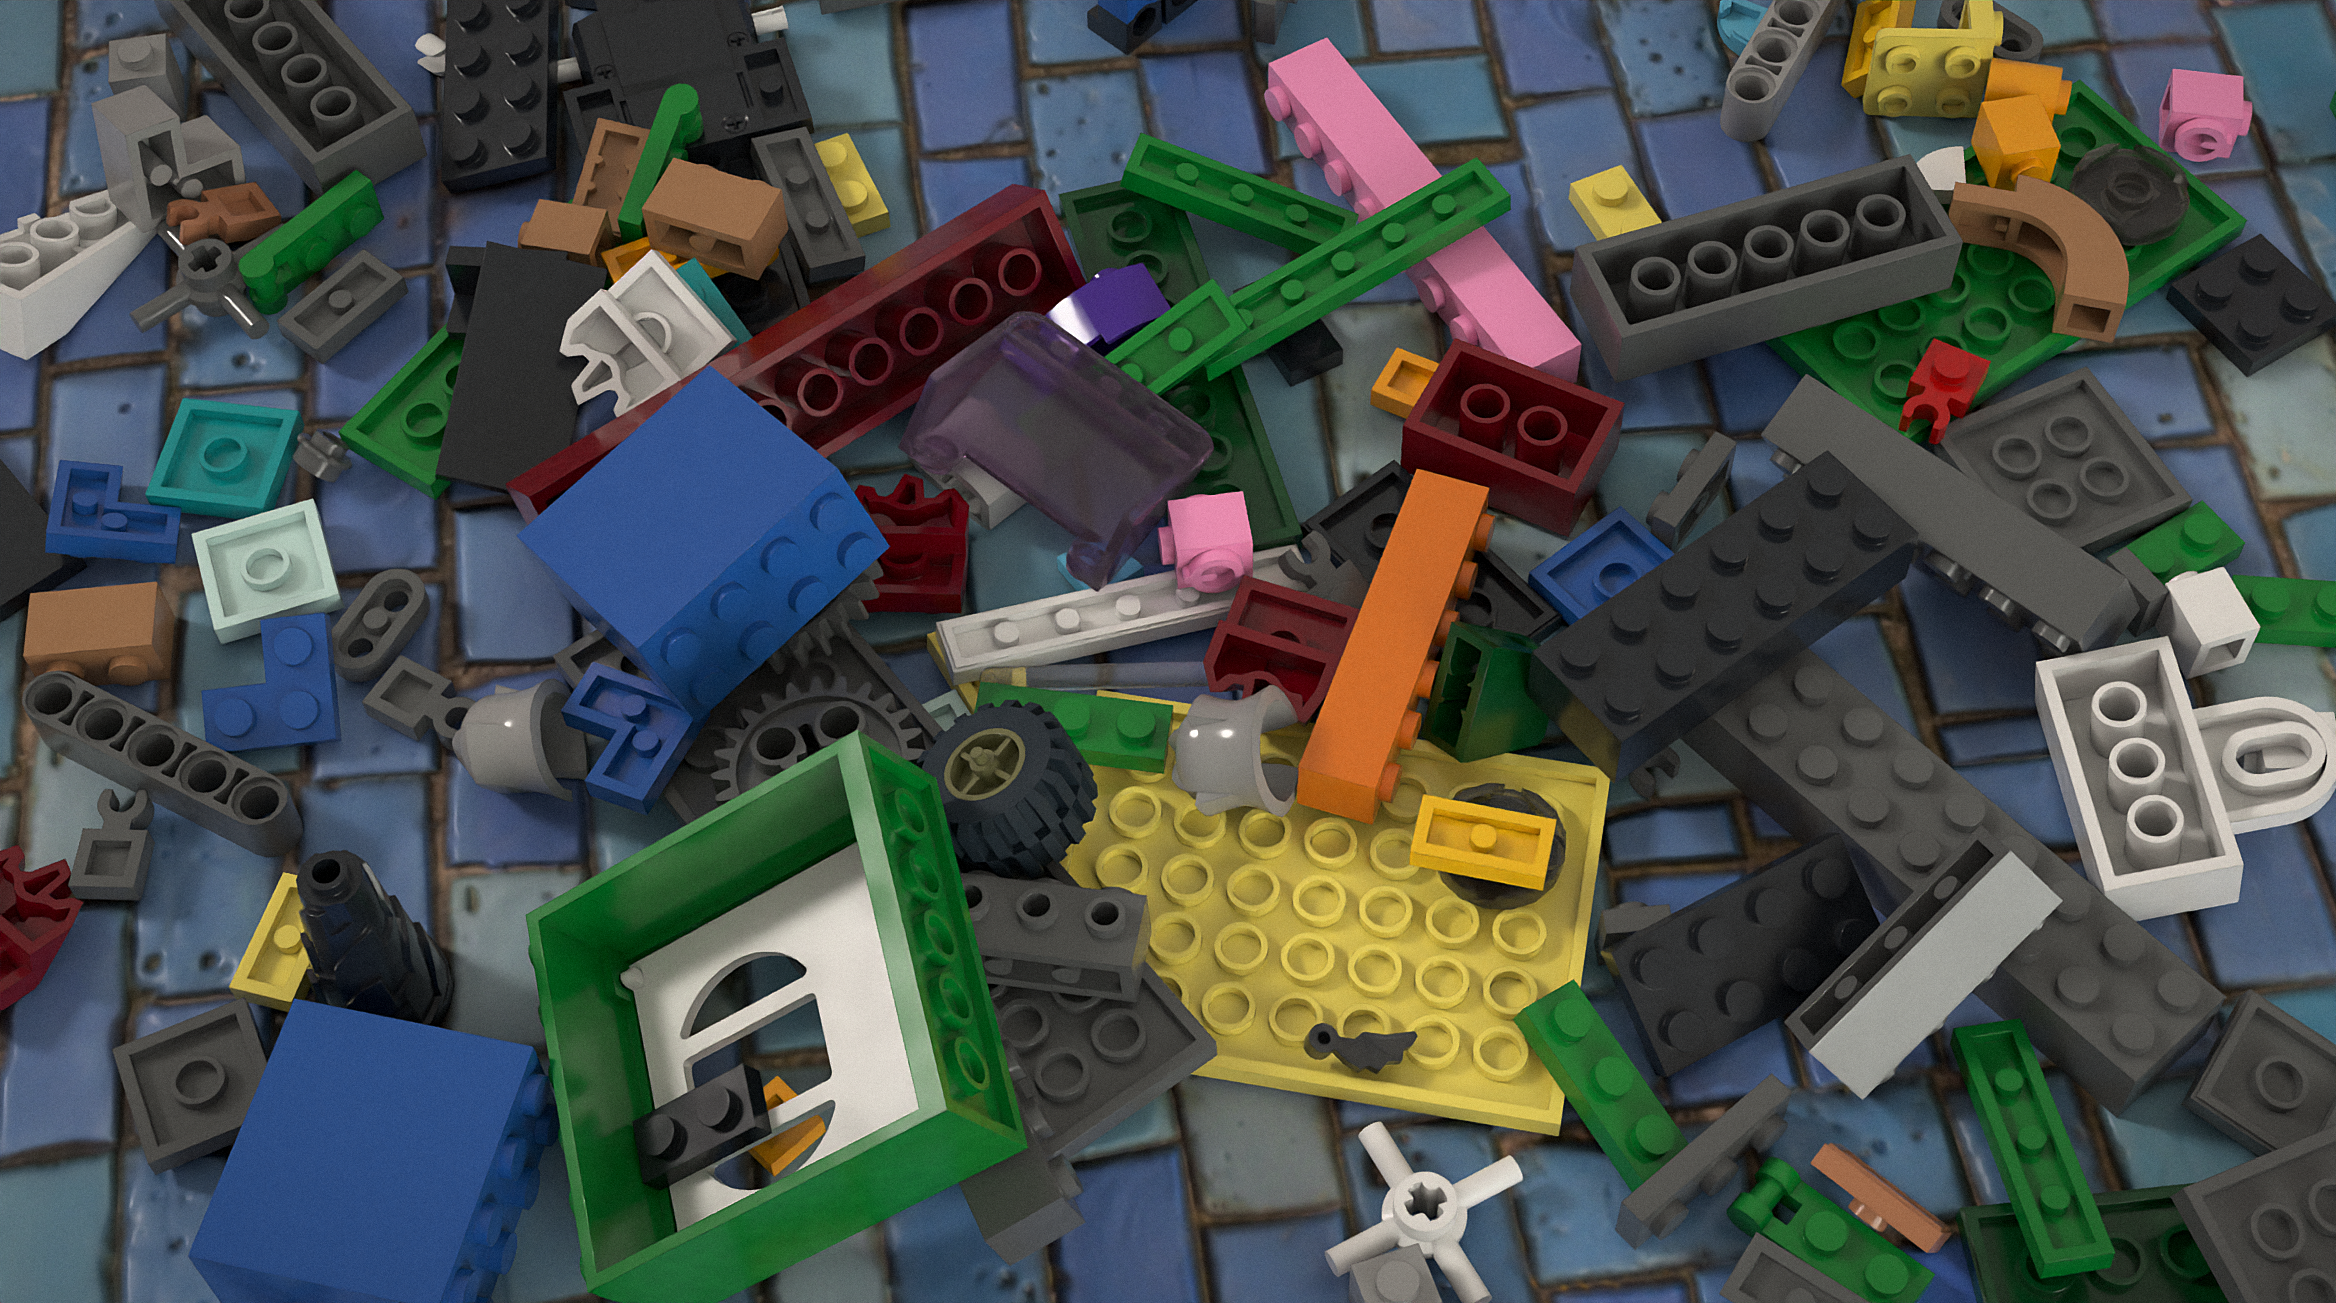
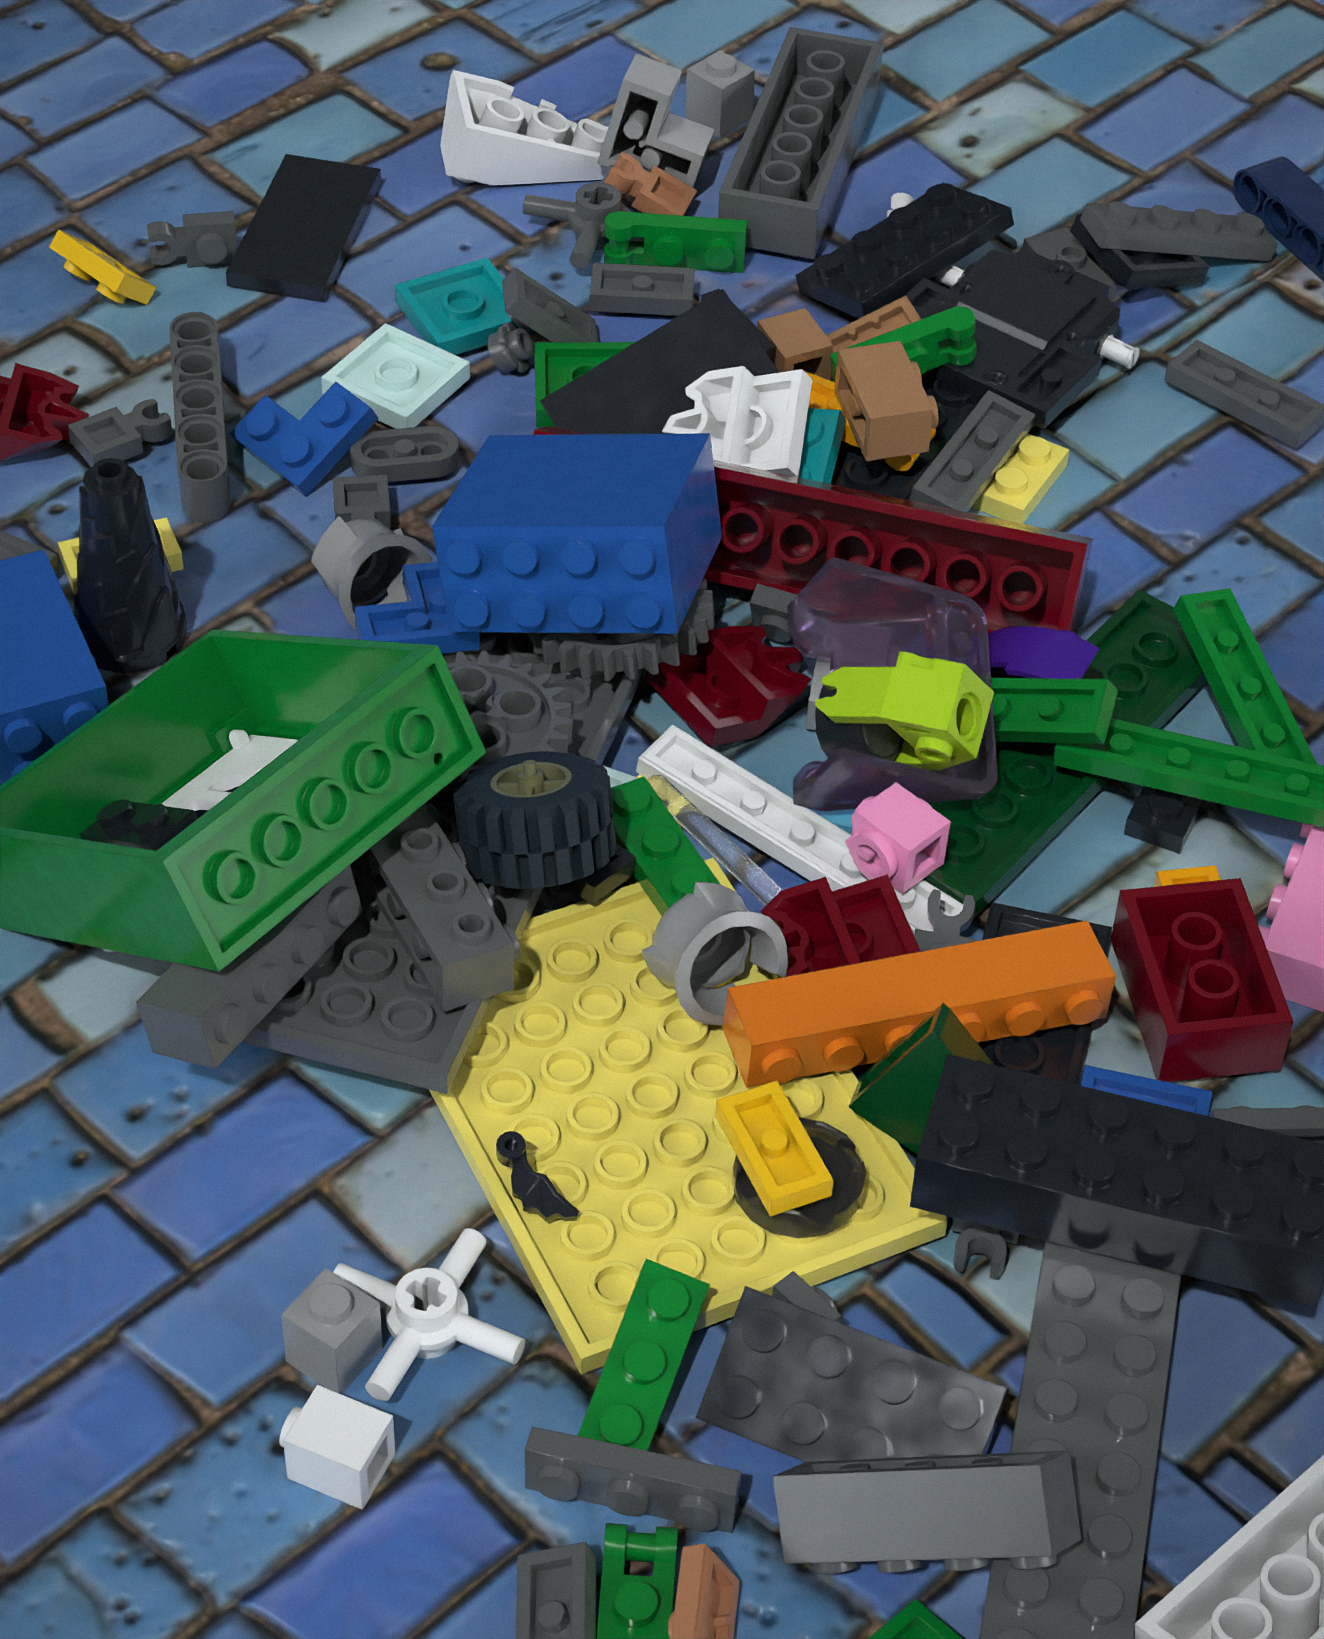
camera: 50 degrees right, 10 degrees down
medium nougat brick [23,582,175,686] -> none
blue plate [45,460,182,564] -> none
none -> dark grey plate [502,268,598,342]
none -> dark grey plate [749,583,814,644]
none -> lime piece [814,652,994,770]

